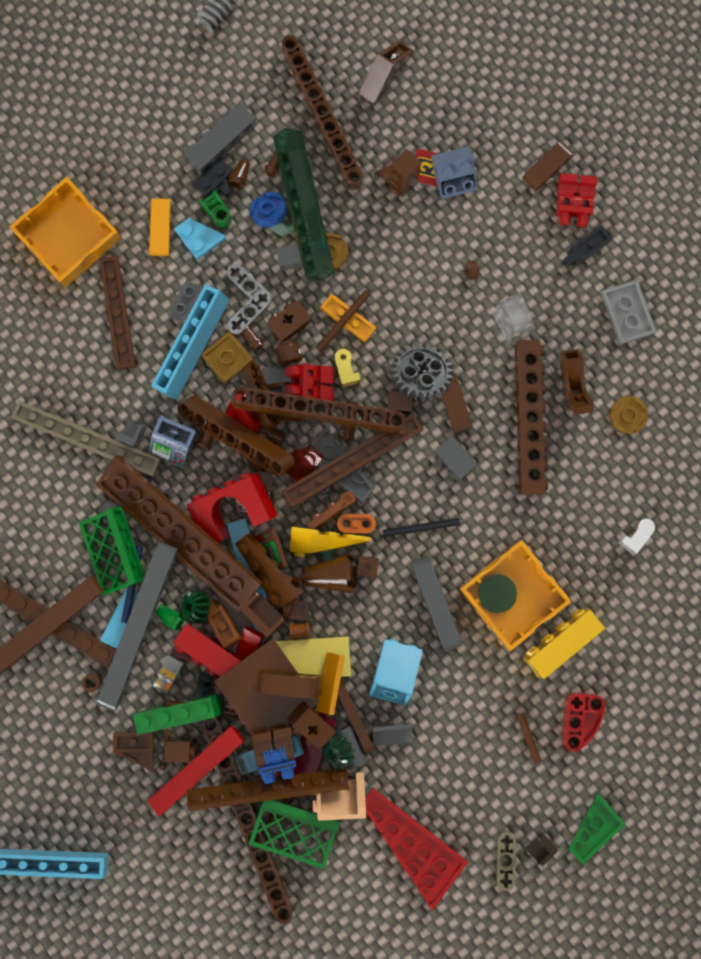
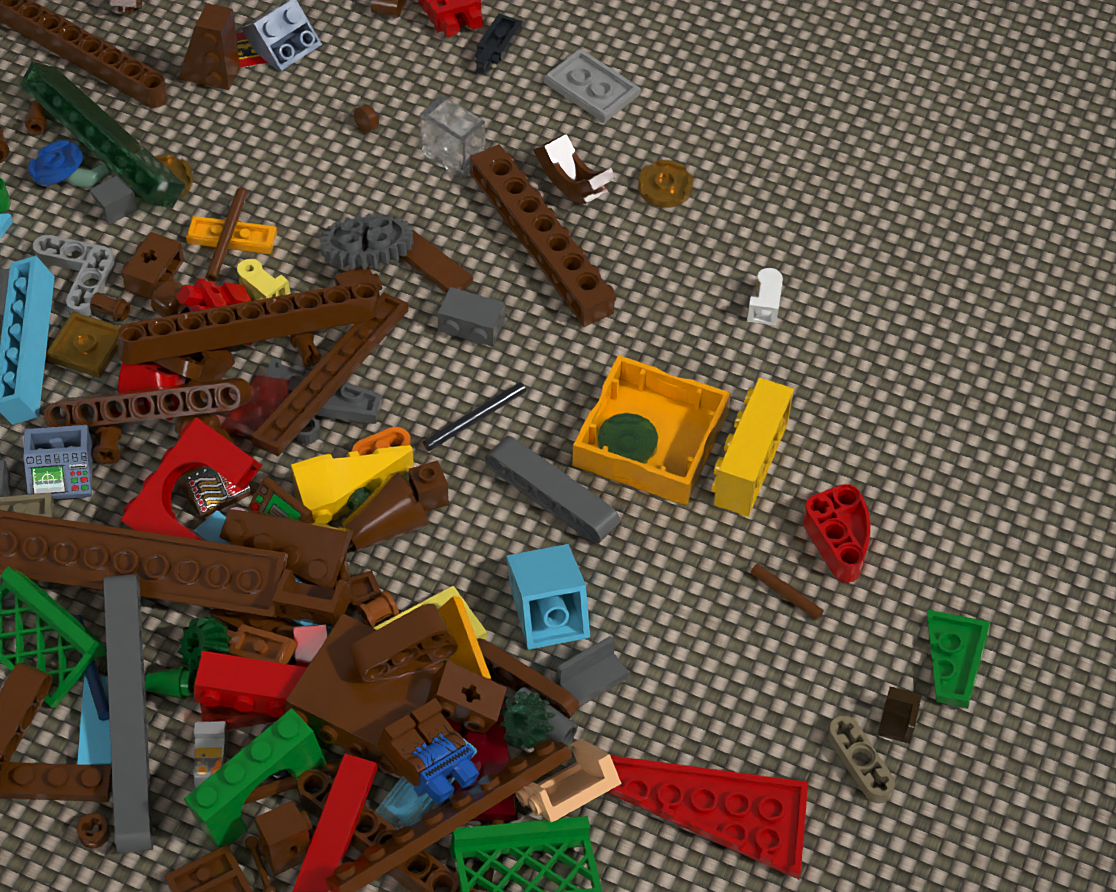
camera: 30 degrees left, 30 degrees down
dark orange hinge [307,491,357,530] -> none

